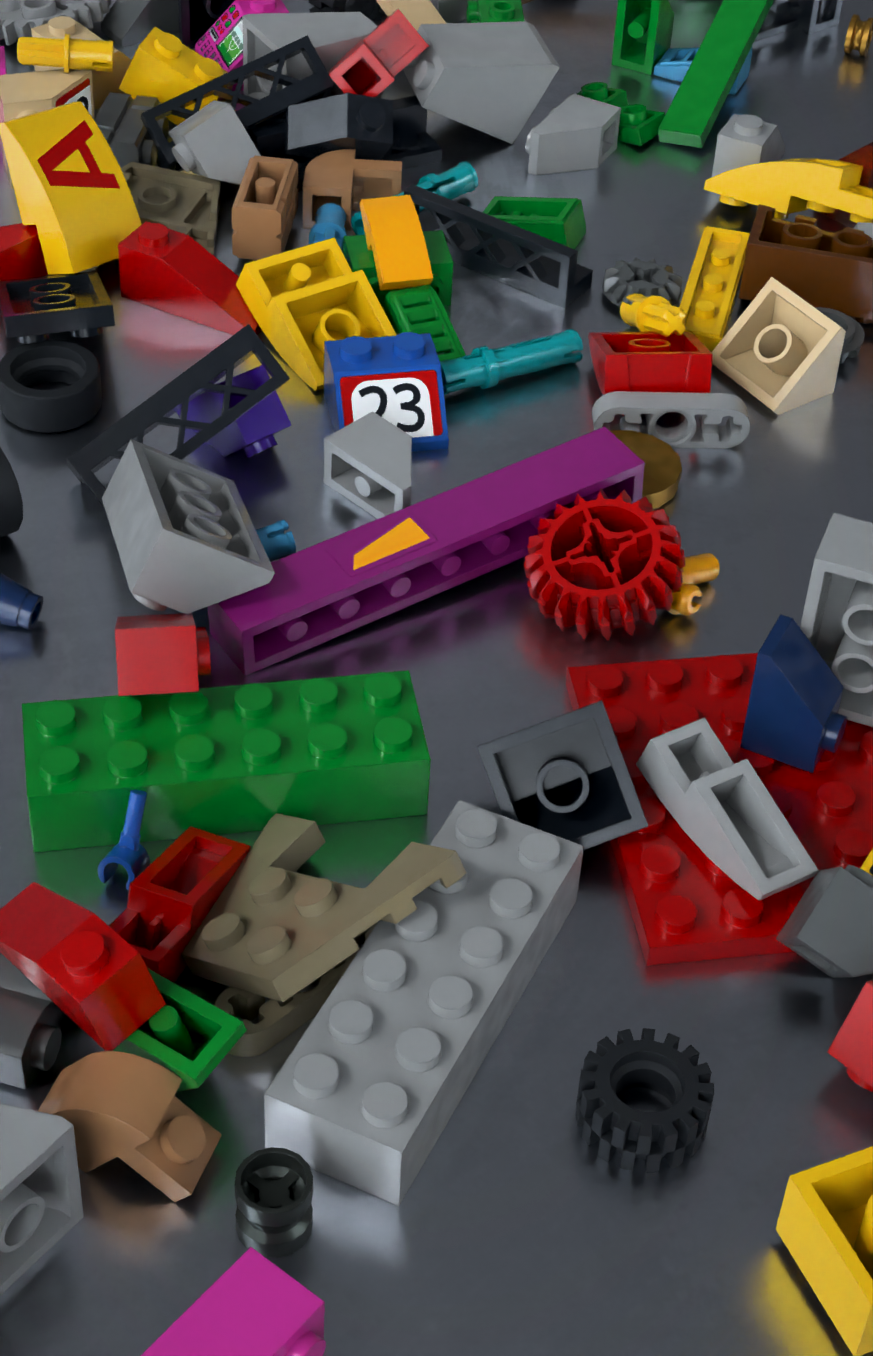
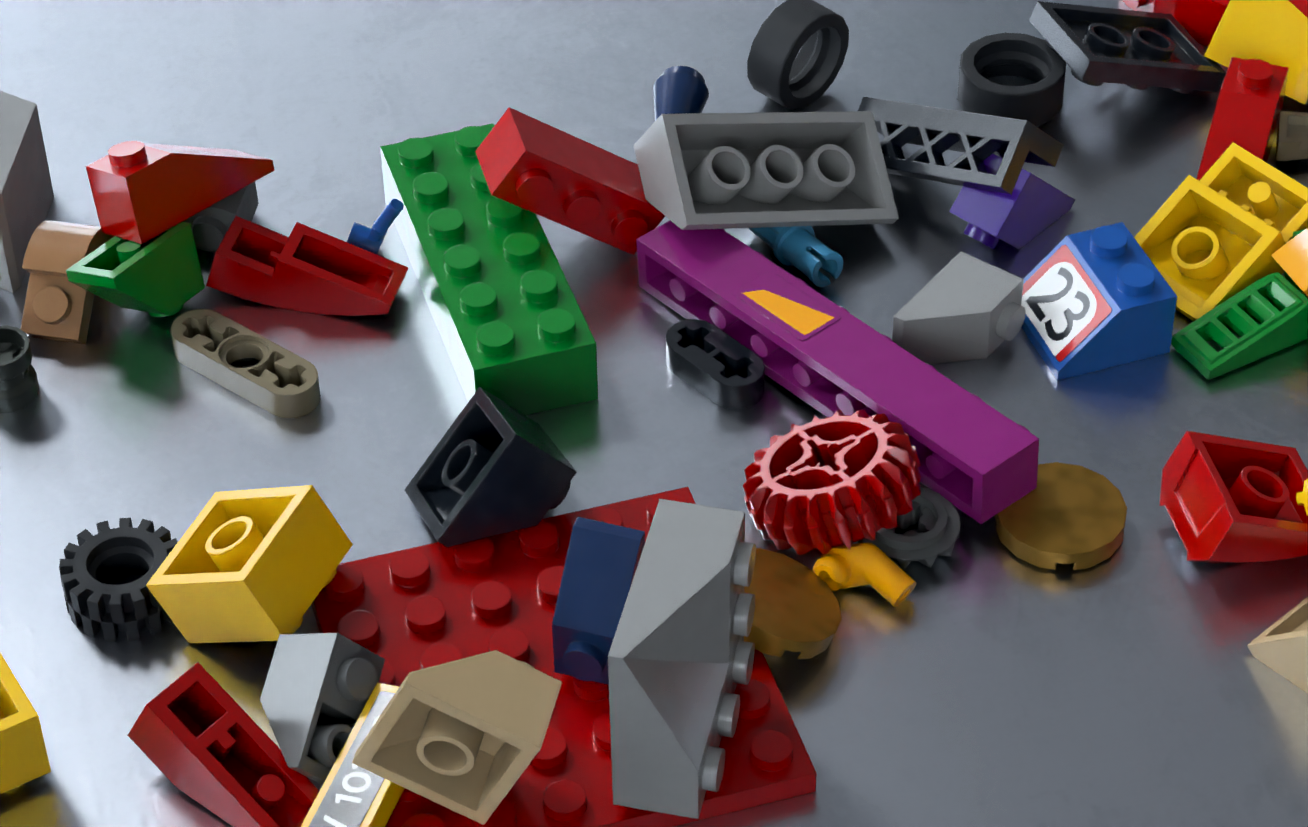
camera: 85 degrees right, 0 degrees up
dark tan wing [181,813,467,1002] -> none
light grey brick [264,800,584,1206] -> none
teal pin [440,329,583,395] -> none
light grey beam [592,391,750,449] -> none
light grey slope [636,717,819,901] -> none
none -> yellow brick [146,485,353,643]
none -> black beam [665,319,765,410]
none -> pearl gold tile [744,548,842,659]

